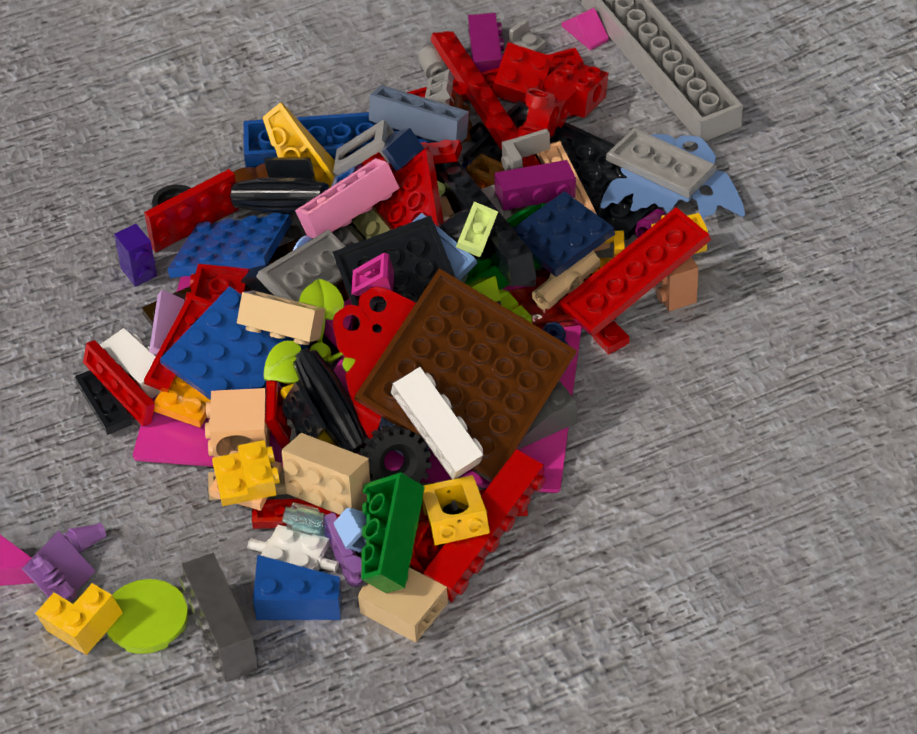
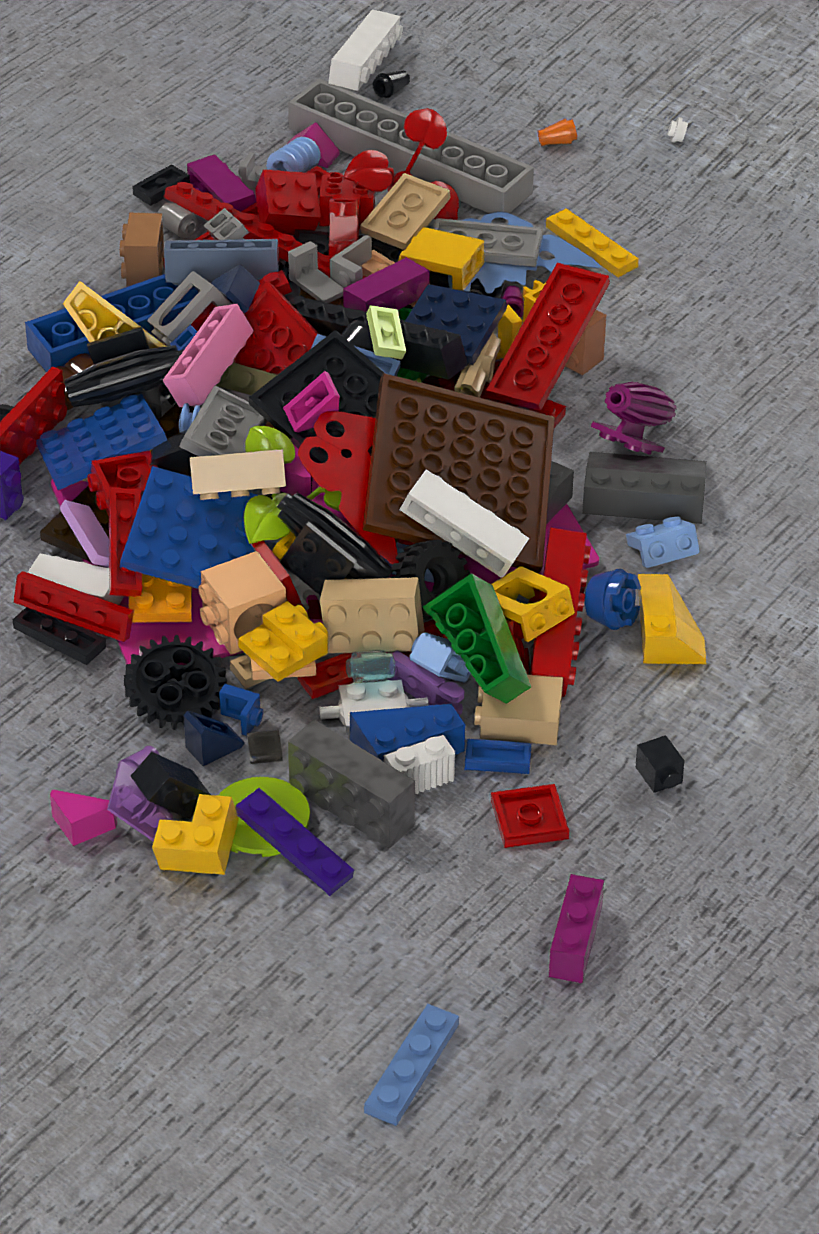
camera: 30 degrees left, 5 degrees down
none -> medium nougat brick [120,213,164,287]
none -> black gear [124,635,227,730]
none -> black brick [131,752,211,819]
none -> black plate [132,164,190,206]
none -> dark blue slope [184,710,245,766]
none -> blue bracket [219,684,263,736]
none -> dark purple plate [235,788,354,896]
none -> clear smoke tile [247,730,283,764]
none -> light blue piece [266,137,321,172]
none -> light grey bracket [288,241,343,303]
none -> red plant [343,108,459,220]
none -> tan plate [360,173,451,250]
none -> white brick [383,735,455,794]
none -> yellow panel [399,227,484,291]
none -> blue tile [465,739,532,774]
none -> red tile [491,784,570,848]
none -> orange cone [537,118,577,146]
none -> yellow plate [546,208,639,277]
none -> dark grey slope [582,452,706,524]
none -> blue cone [585,569,641,630]
none -> magenta plate [591,382,677,455]
none -> light blue bracket [626,517,699,568]
none -> black brick [635,735,685,793]
none -> yellow wedge [637,574,706,664]
none -> white plate [667,117,688,143]

